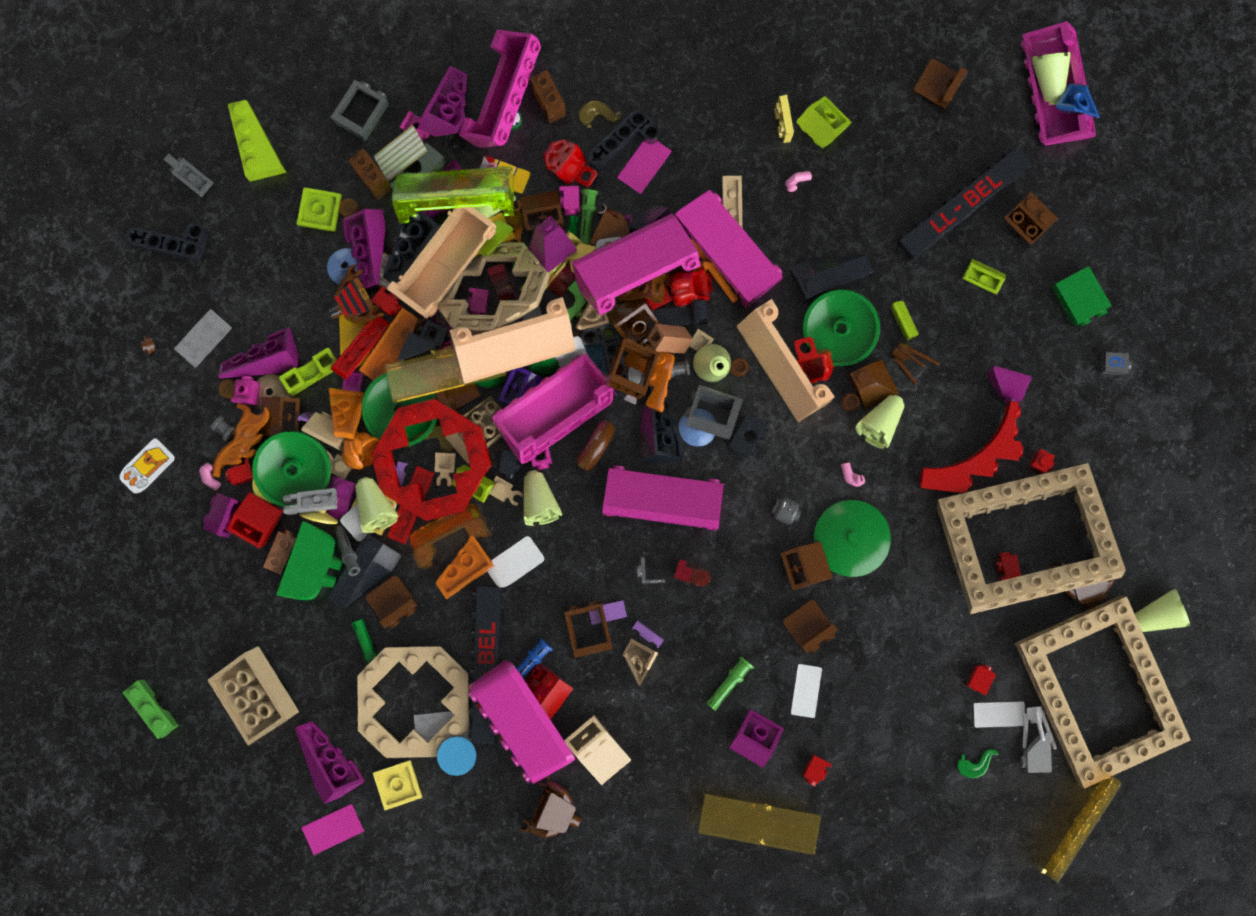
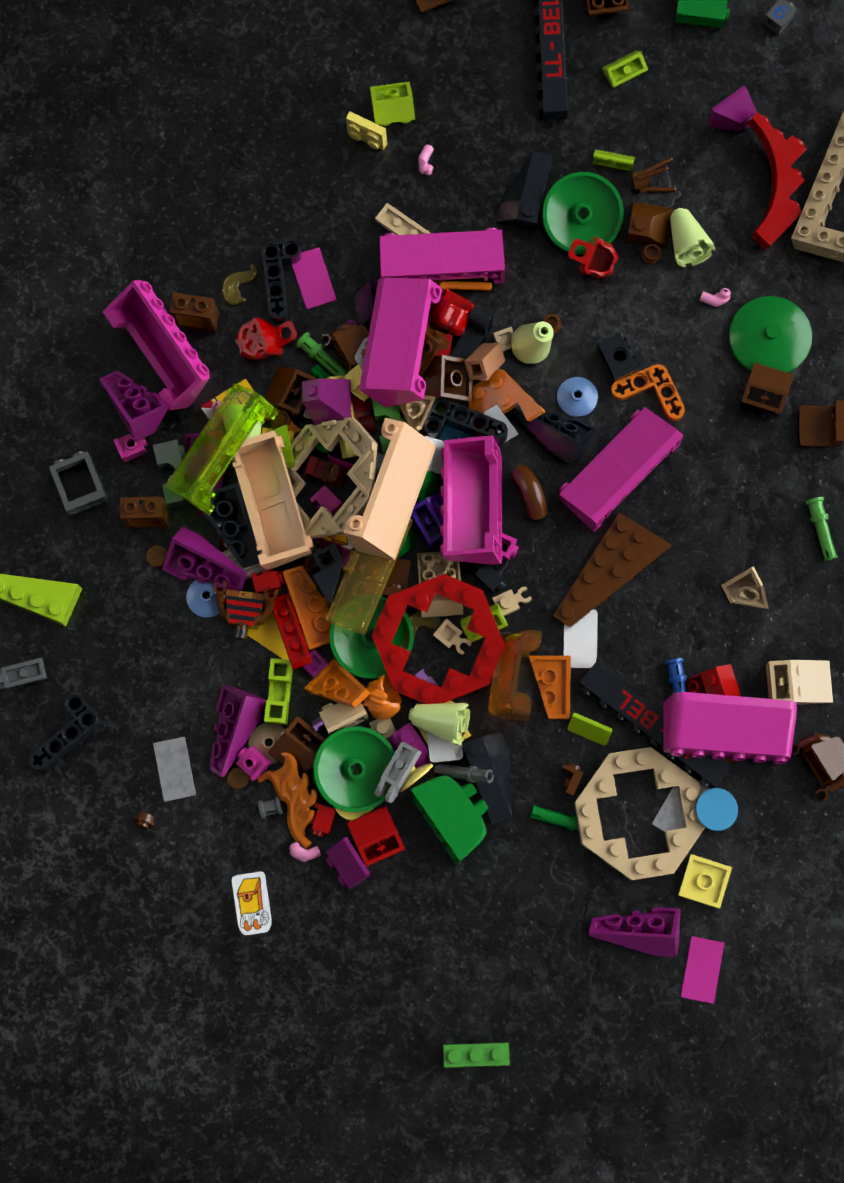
camera: 50 degrees left, 5 degrees down
tan slope [208,646,299,745] -> none
nougat brick [263,530,297,575] -> none
lime plate [297,188,342,232] -> none
reddish brown bracket [366,576,418,629] -> none
sticker [374,125,427,182] -> none
red tile [387,466,435,544] -> none
yellowish green cone [523,470,562,526] -> none
dark pink brick [560,186,580,216] -> none
reddish brown window [564,601,613,658] -> none
medium lavender piece [589,600,627,625] -> none
reddish brown window [604,338,659,399] -> none
medium lavender piece [632,621,664,648] -> none
clear bracket [637,557,665,584] -> none
dark grey bush [671,359,690,378] -> none
leg [673,559,711,586] -> none
dark grey window [685,385,743,440] -> none
light nougat windscreen [737,299,834,423] -> none
dark grey head [771,497,801,525] -> none
red brick [1028,449,1055,475] -> none
none -> reddish brown wing [553,513,672,628]
none -> reddish brown bracket [562,763,583,797]
none -> lime slope [567,713,613,745]
none -> orange beam [611,364,685,421]

